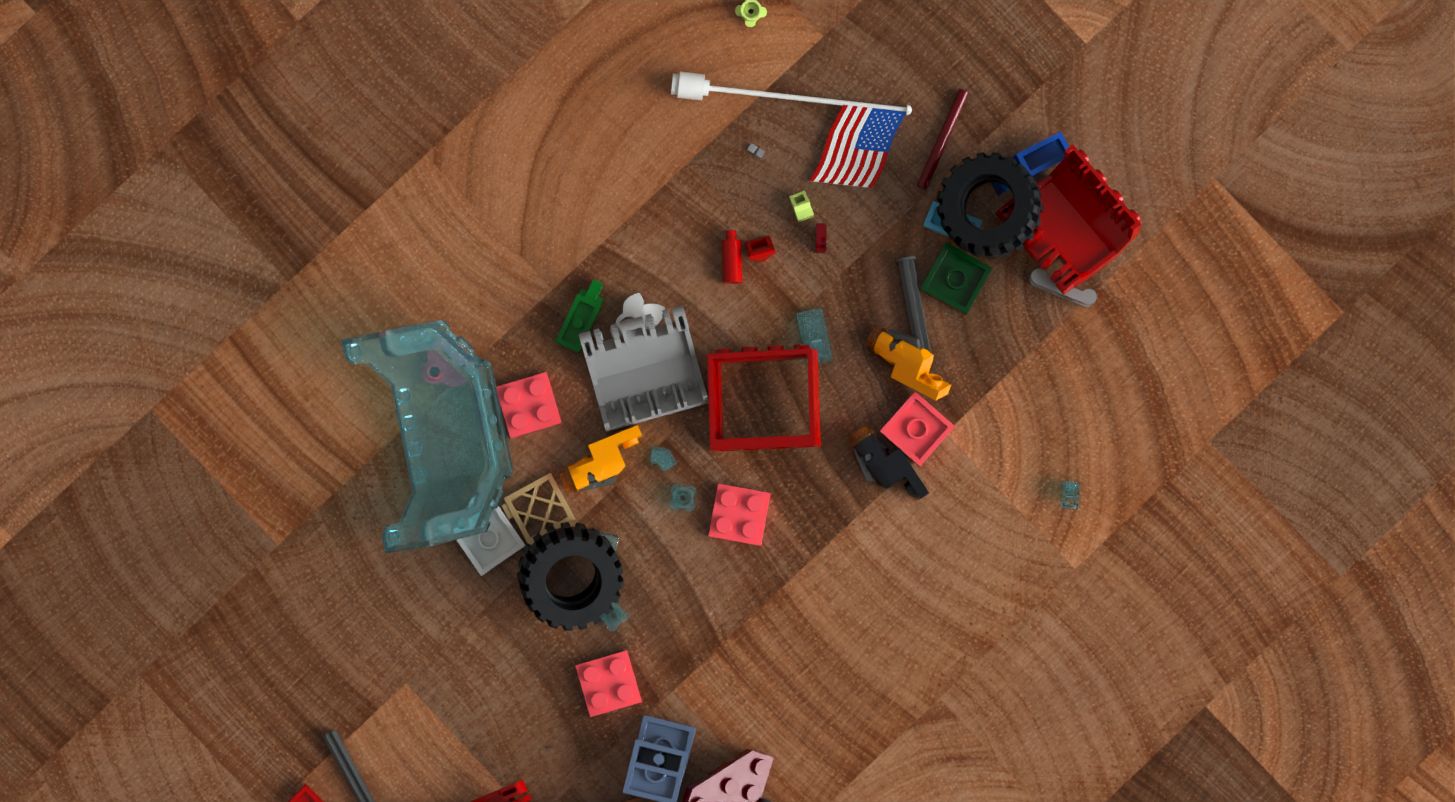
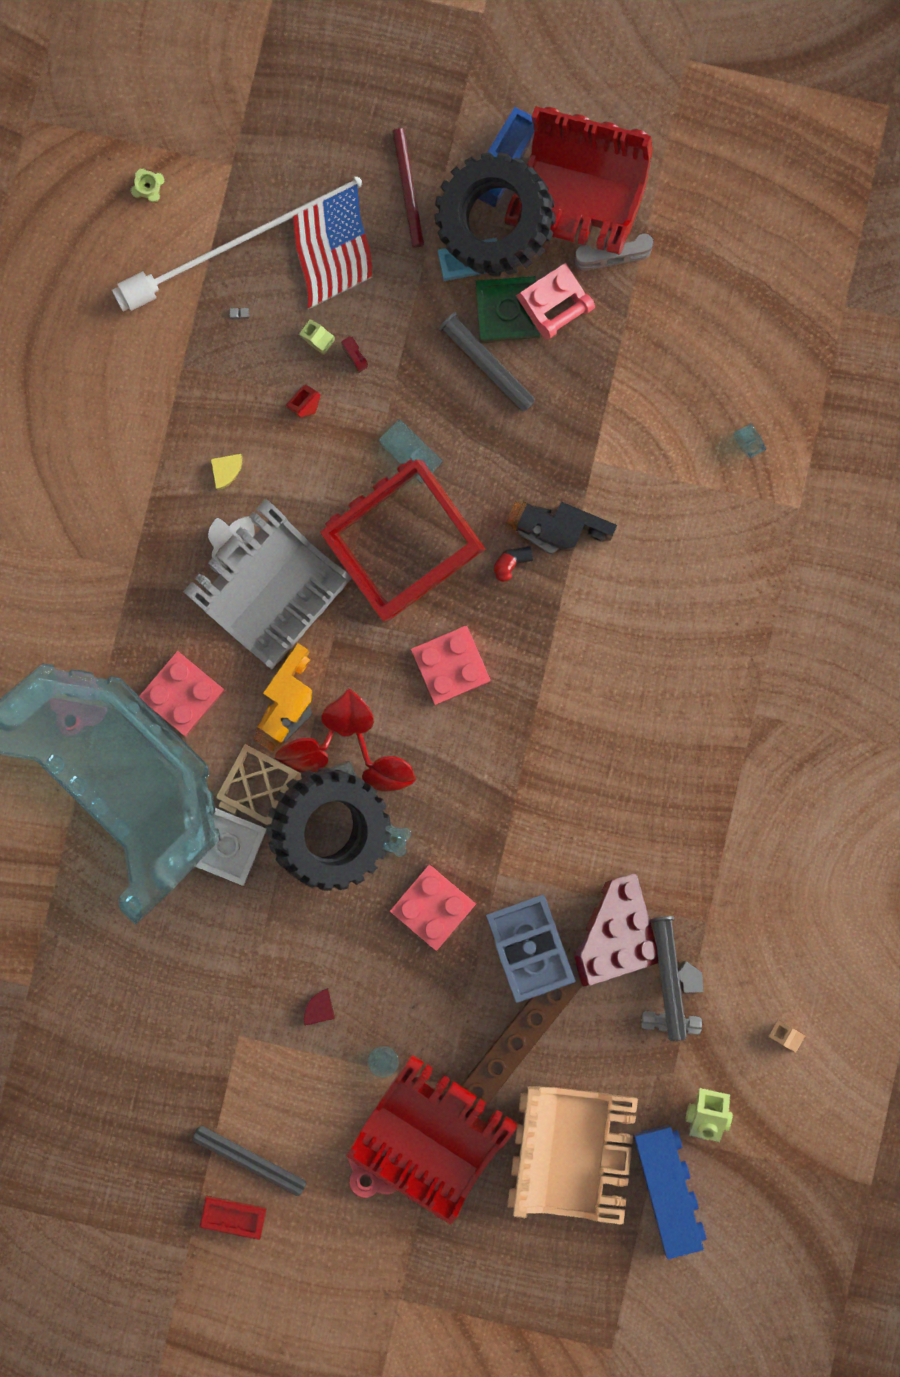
camera: 30 degrees left, 0 degrees up
green hinge [555,279,604,354] -> none
clear light blue piece [650,447,677,473] -> none
clear light blue plate [669,484,697,512] -> none
red cylinder [722,230,742,284] -> none
light orange plate [867,327,951,401] -> none
coral plate [879,391,955,467] -> none
none -> light yellow tile [211,454,242,490]
none -> red plant [275,688,416,791]
none -> dark red tile [304,988,335,1026]
none -> clear light blue plate [368,1046,399,1078]
none -> arm [493,546,533,582]
none -> coral plate [516,263,595,340]

